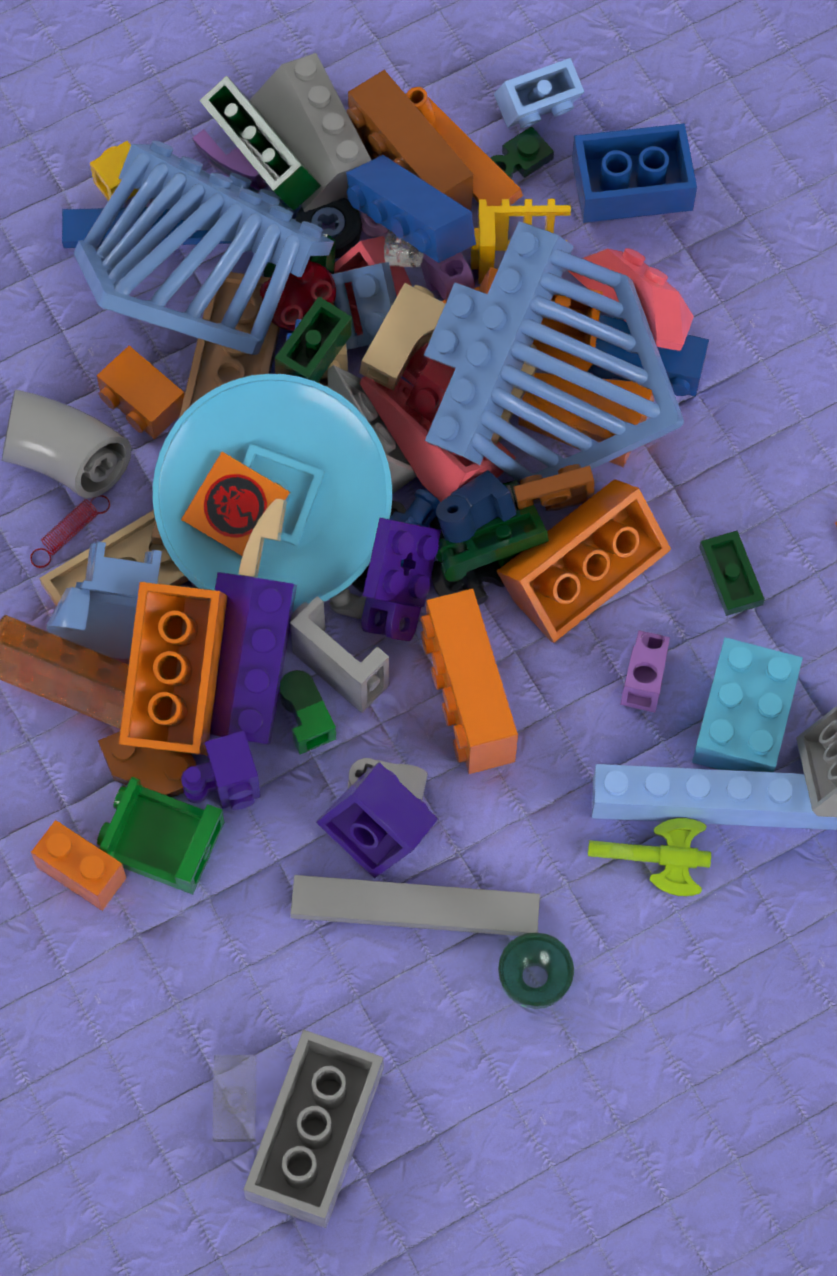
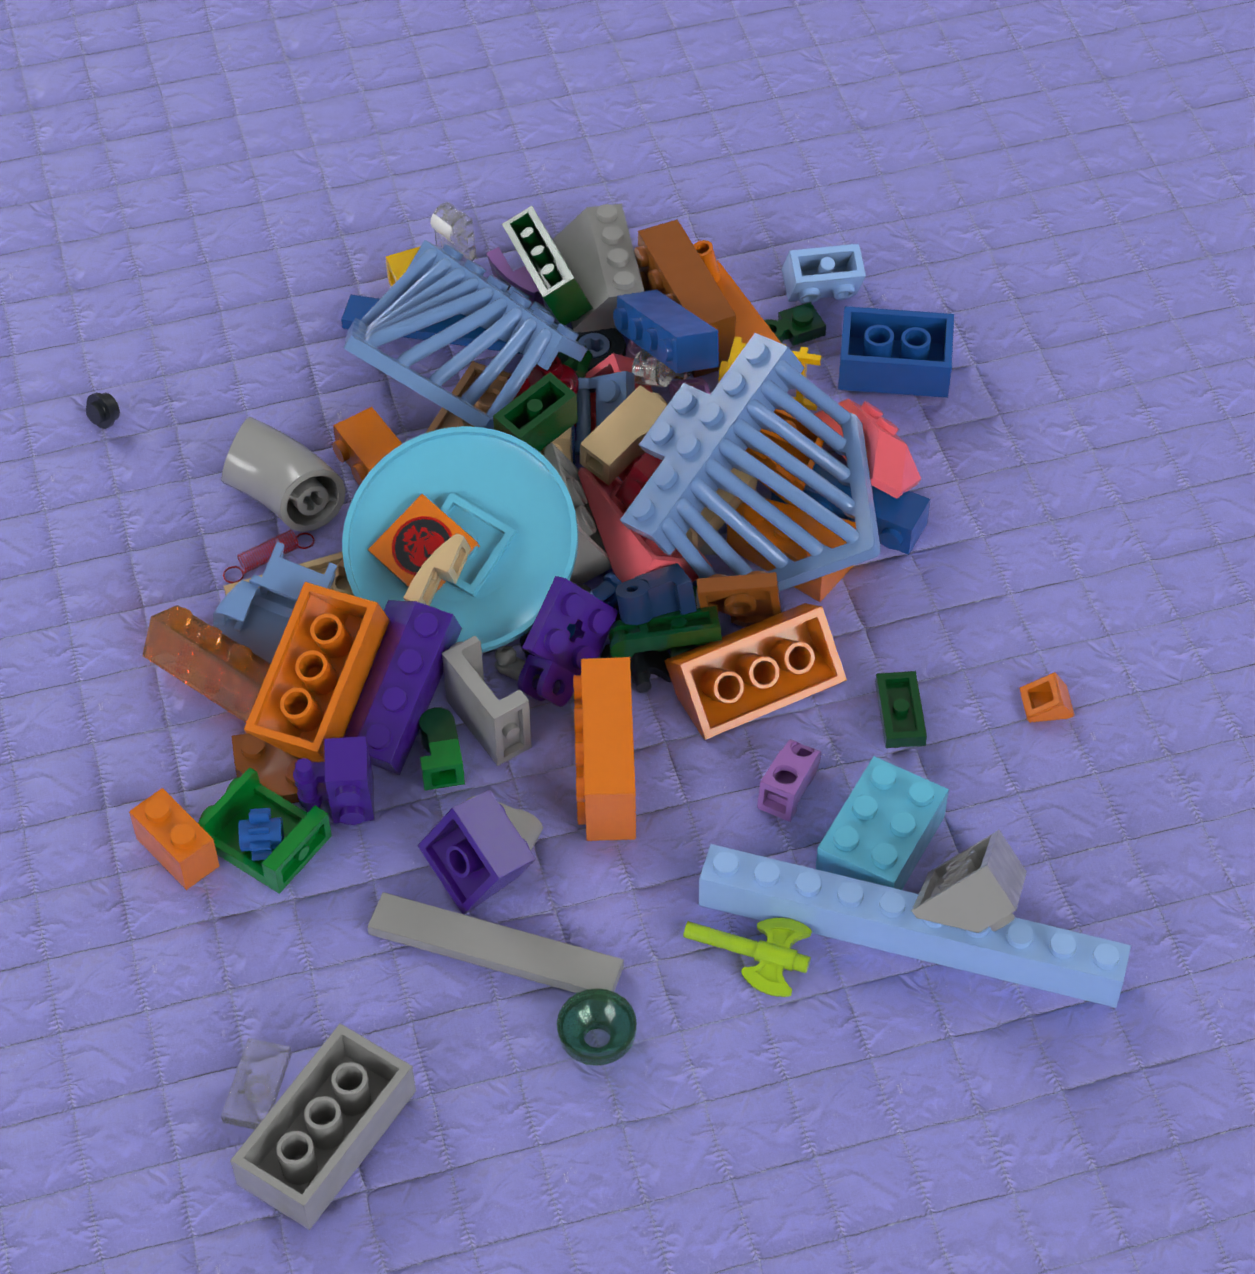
camera: 15 degrees right, 15 degrees down
none -> blue gear [238,808,284,861]
none -> clear leg [430,202,477,263]

